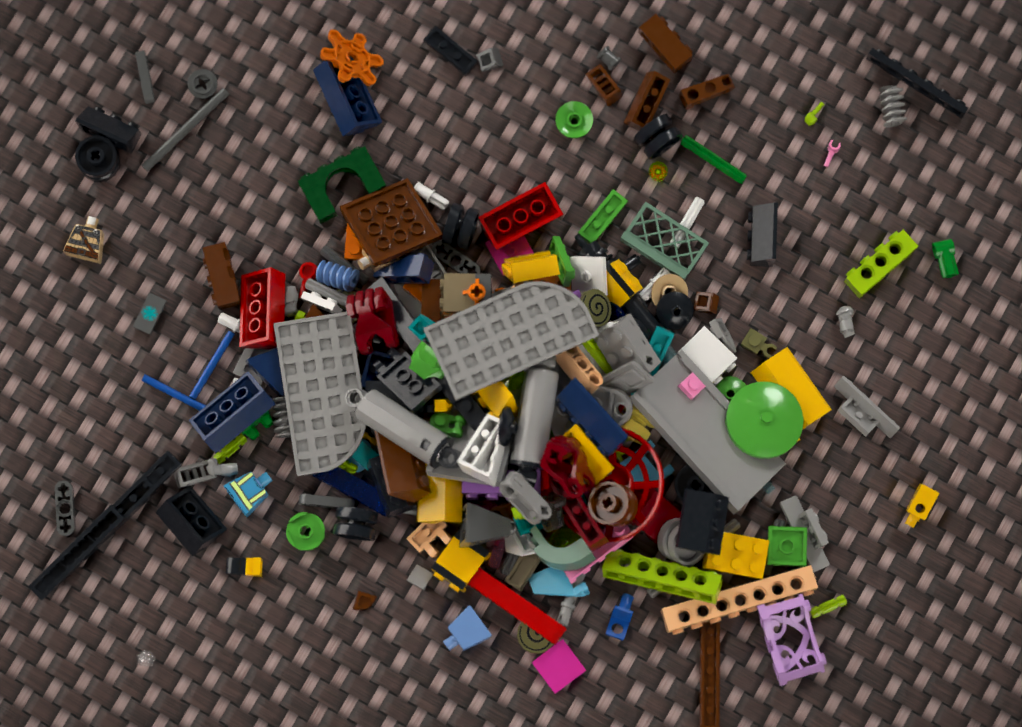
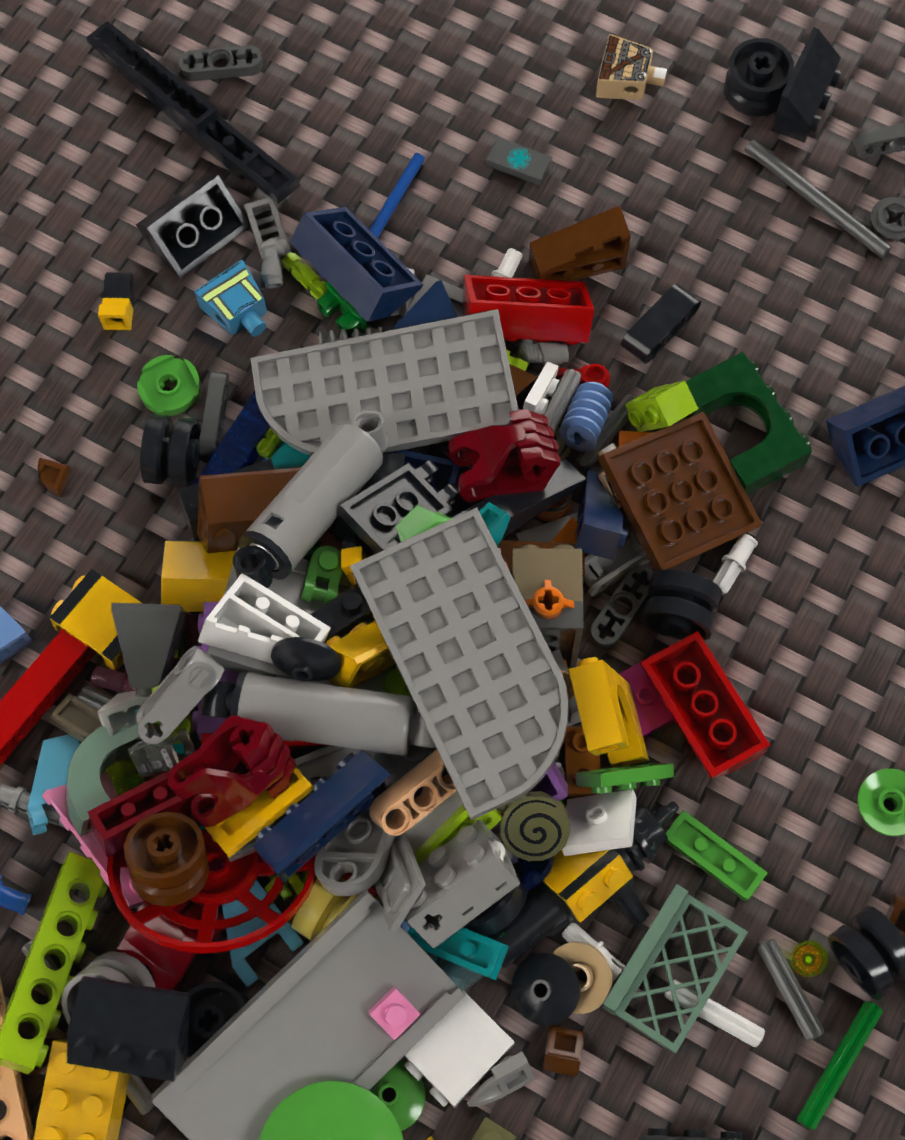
camera: 90 degrees right, 10 degrees down
blue piece [189,331,235,400] -> none
light nougat plate [406,522,453,558] -> none
light grey slope [407,565,433,591] -> none
none -> black beam [621,283,702,364]
none -> lime brick [625,380,698,432]
none -> dark grey axle [758,939,824,1041]

